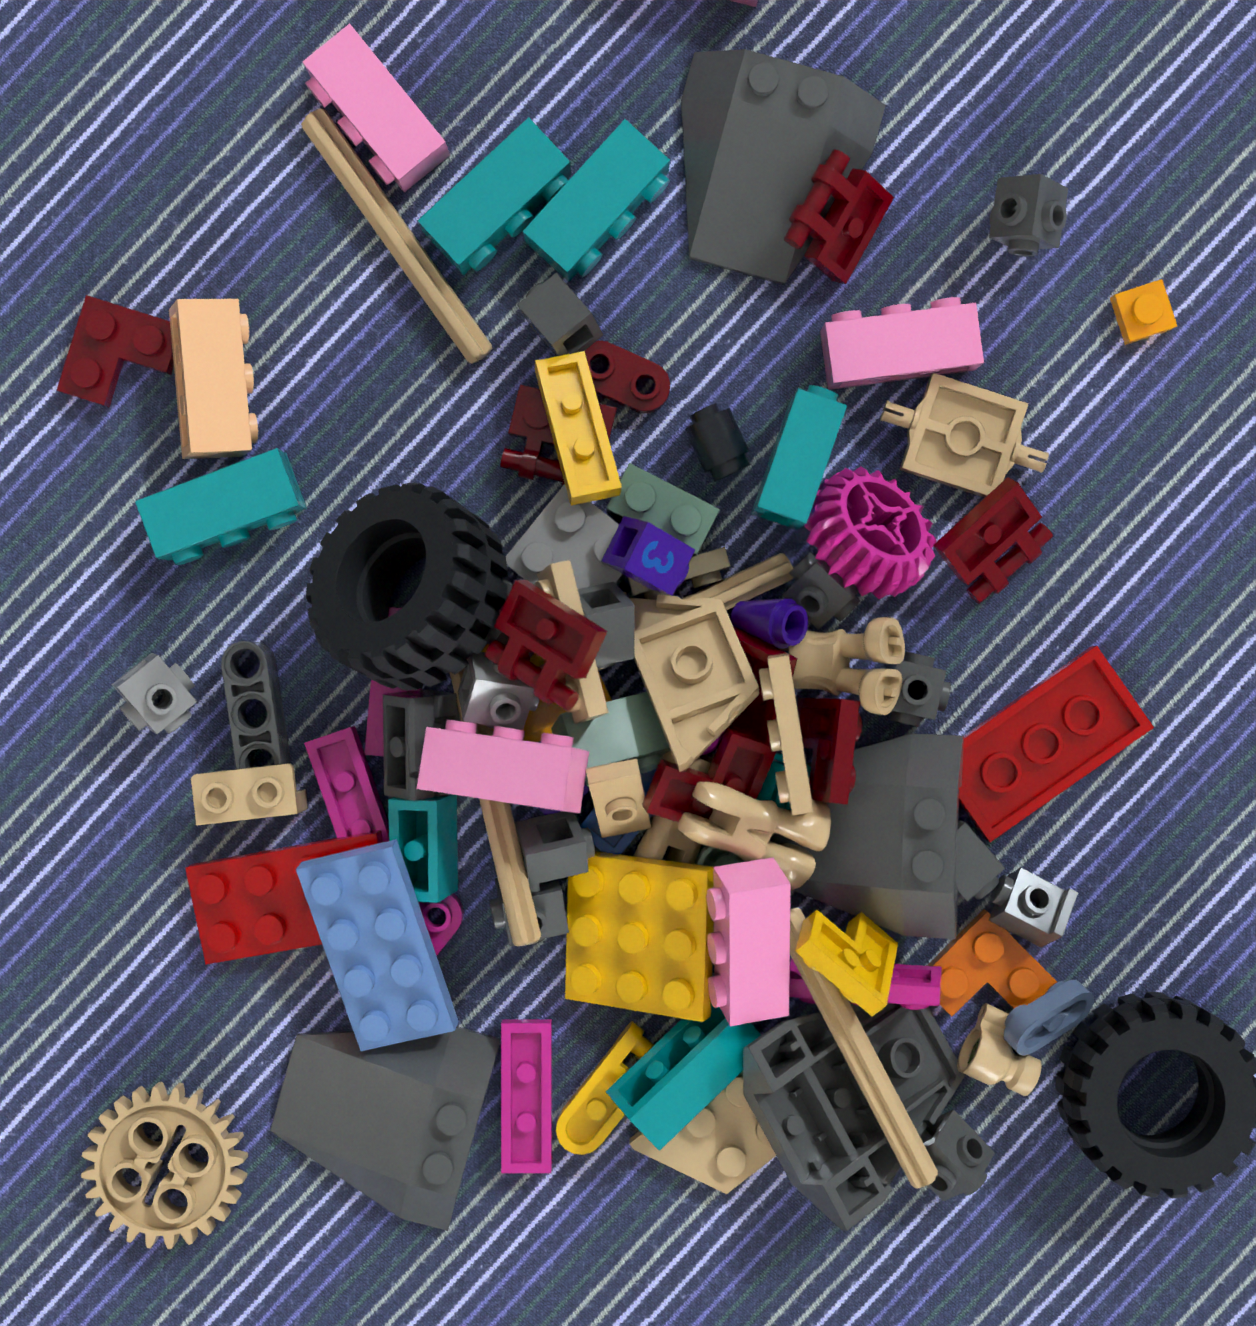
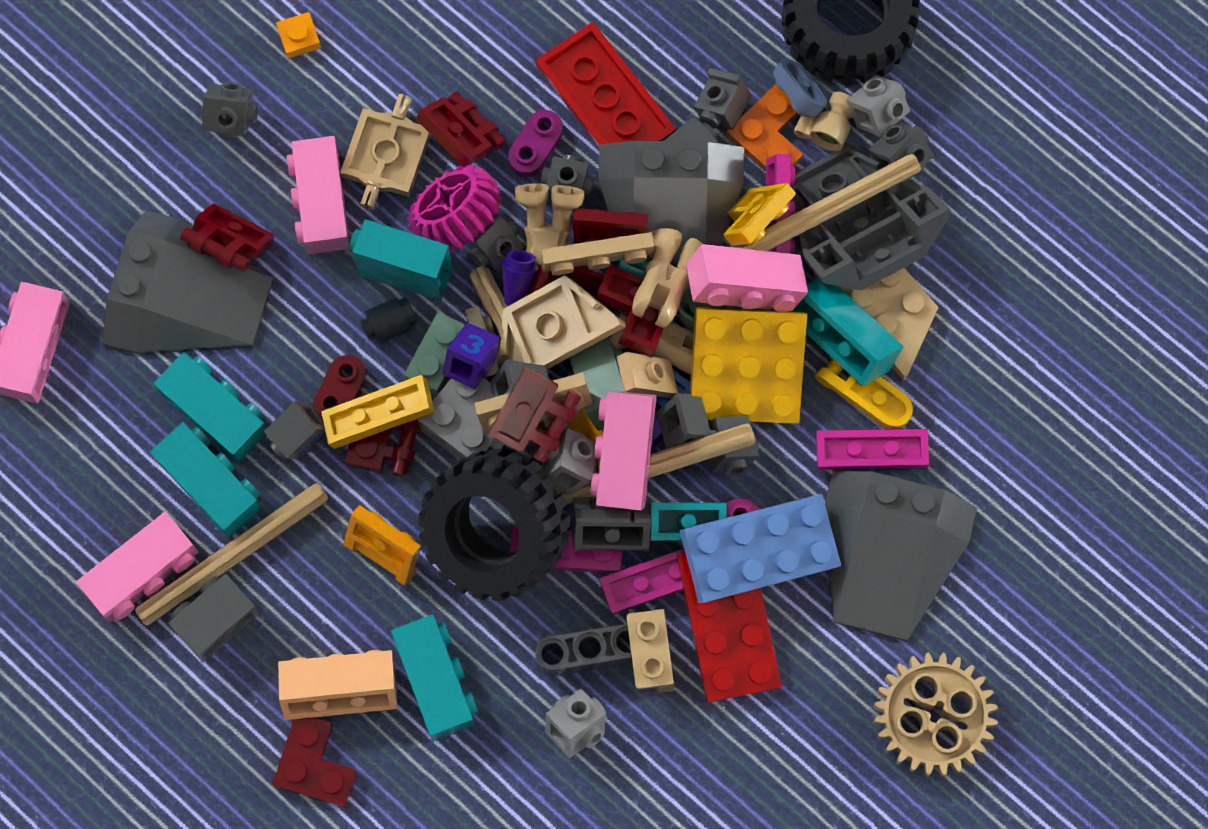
camera: 90 degrees left, 15 degrees down
none -> dark grey brick [168,573,260,663]
none -> light orange plate [343,505,421,586]
none -> magenta plate [508,110,563,177]
none -> light grey brick [846,75,910,137]

